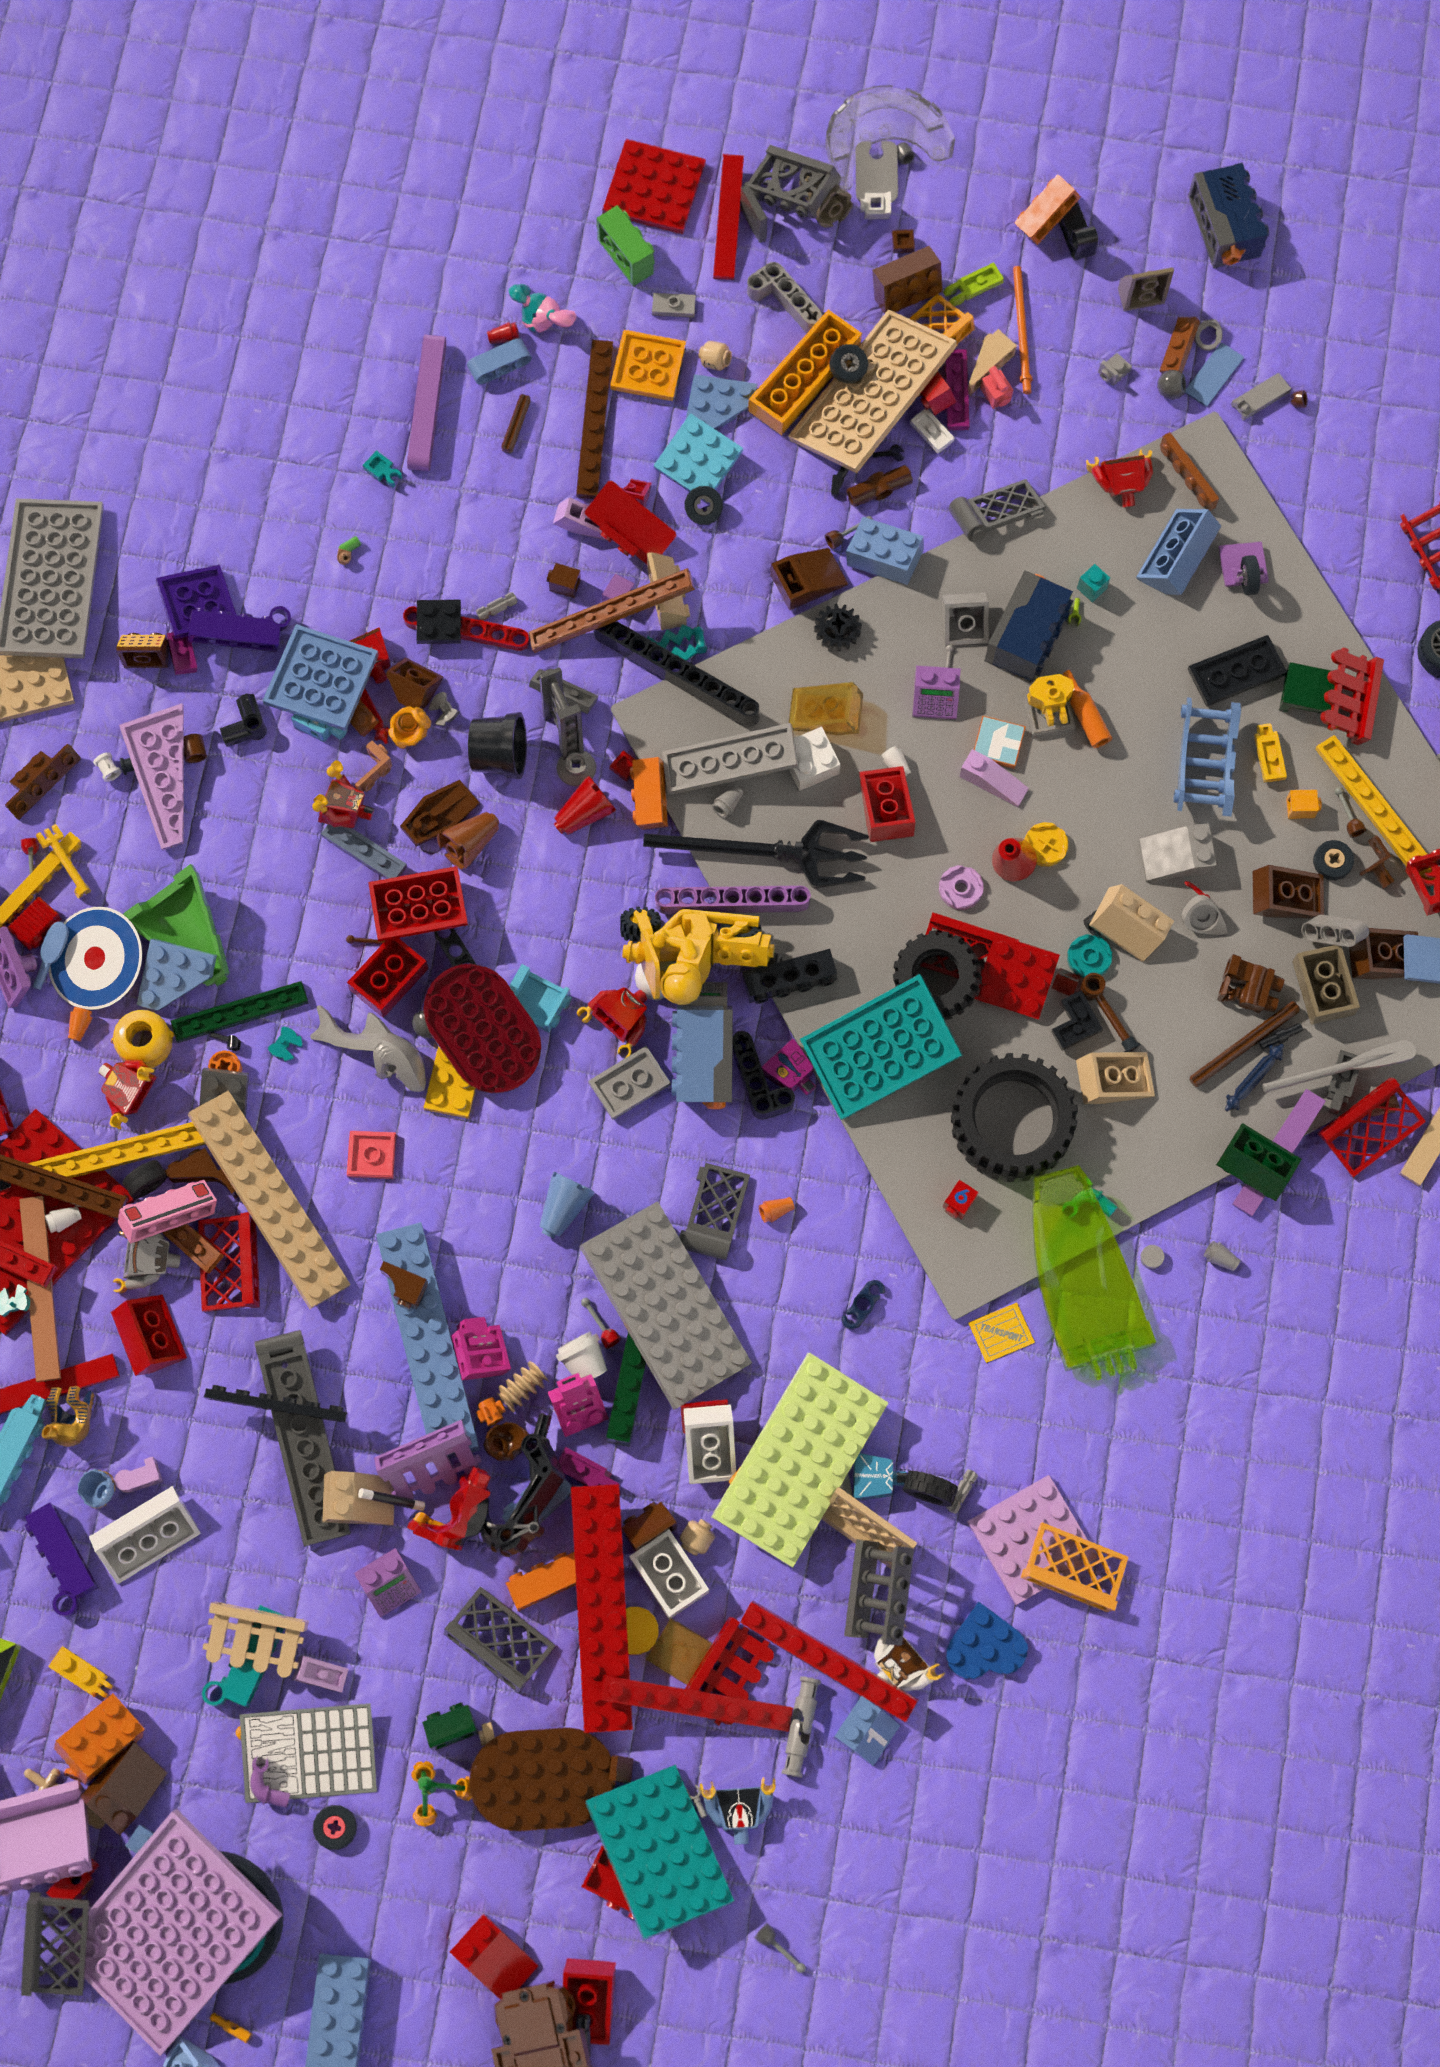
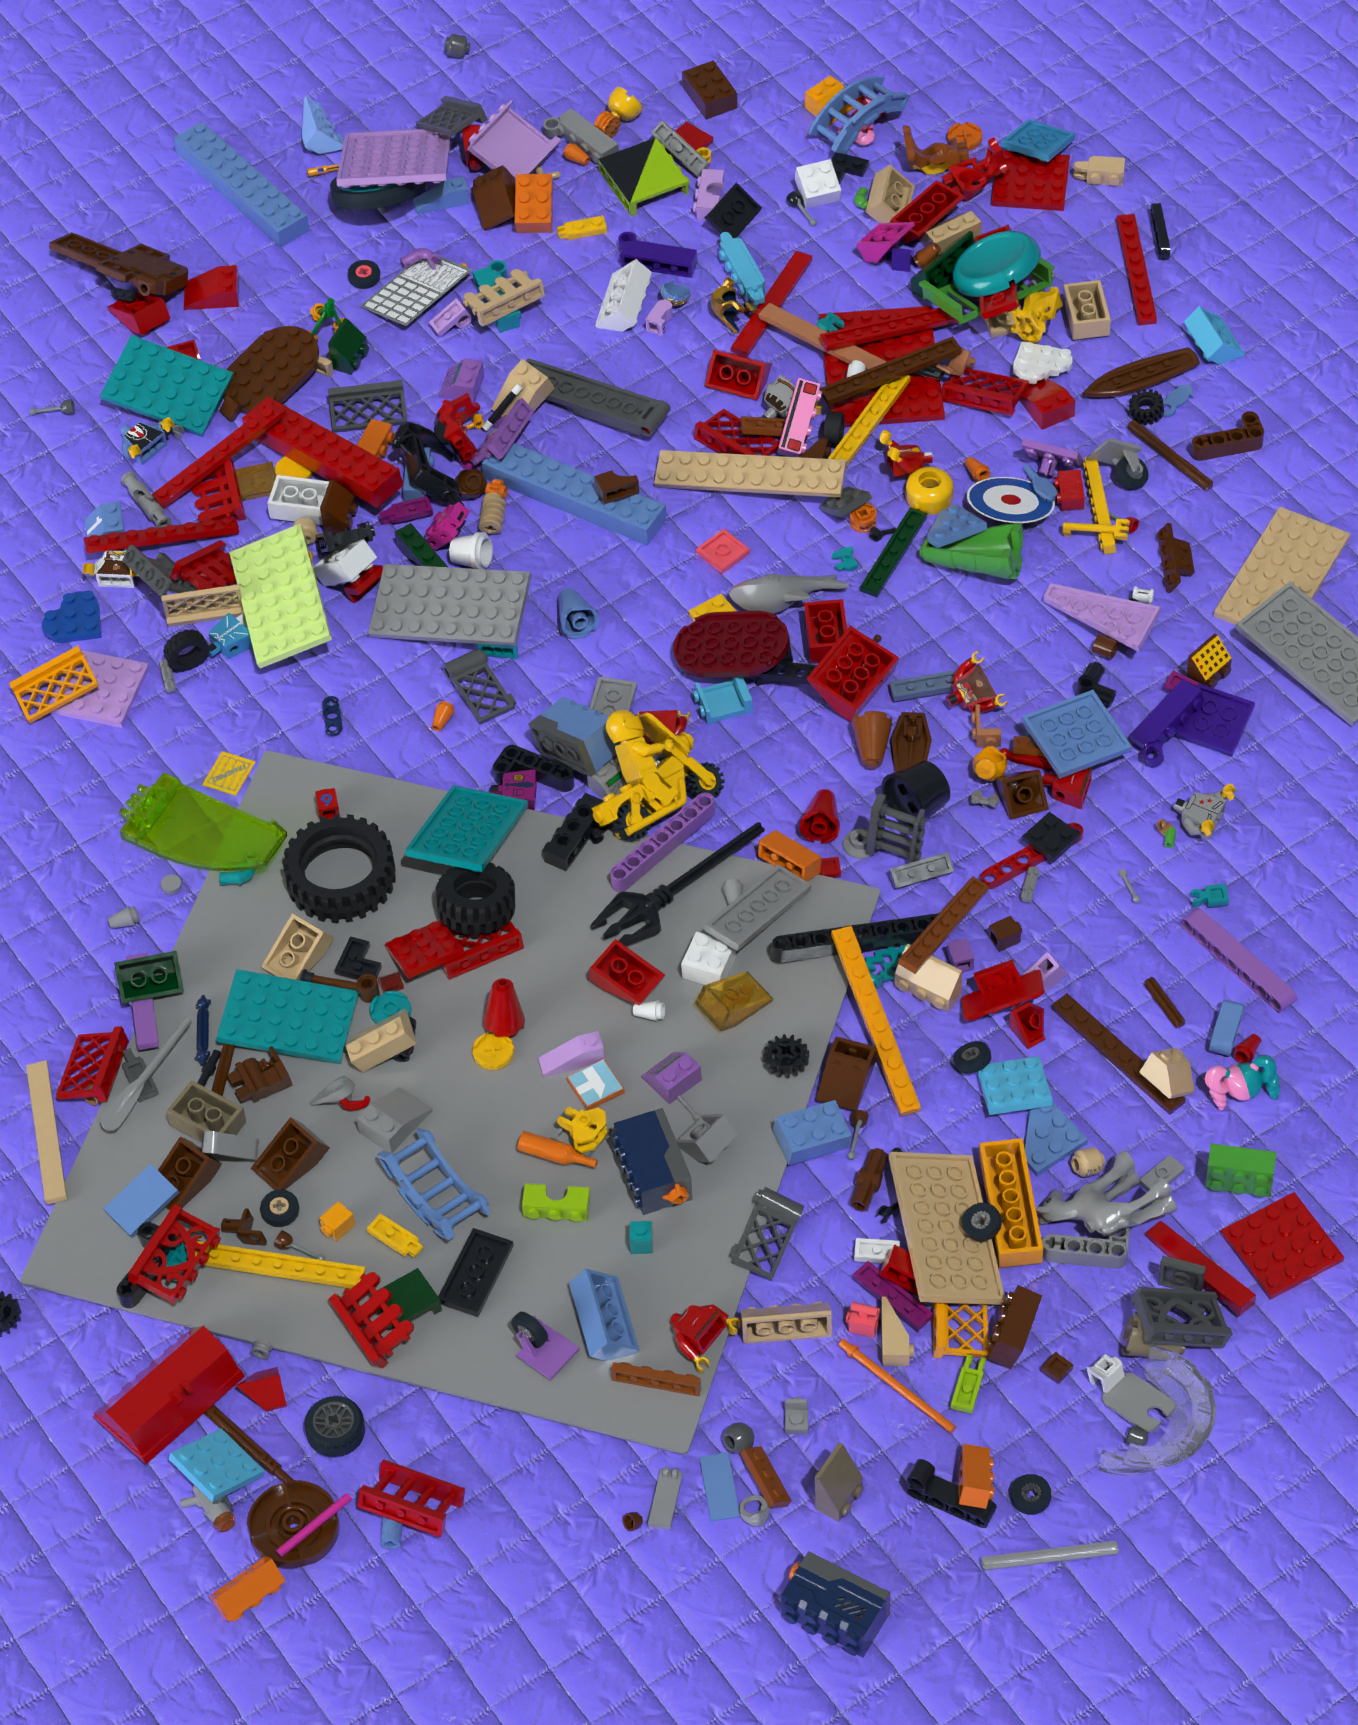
camera: 140 degrees right, 20 degrees down
black plate [204,1385,349,1423] -> none
dark pink piece [451,1317,511,1380] -> none
light orange plate [610,329,686,401] -> none
lavender tile [939,865,984,910] -> none
lime hand [1068,598,1082,626] -> none
none -> red fence [169,540,236,596]
none -> teal plate [216,969,359,1065]
none -> black fence [316,522,375,553]
none -> lime arch [522,1183,591,1222]
none -> tan slope [741,1302,832,1344]
none -> light orange plate [831,926,921,1117]
none -> light grey axle [981,1541,1119,1570]
none -> black bush [1011,1474,1052,1515]
none -> light grey animal [1036,1150,1177,1236]
none -> light grey hinge [1118,869,1140,903]
none -> tan slope [1140,1048,1194,1099]
none -> light grey torso [1174,784,1237,840]

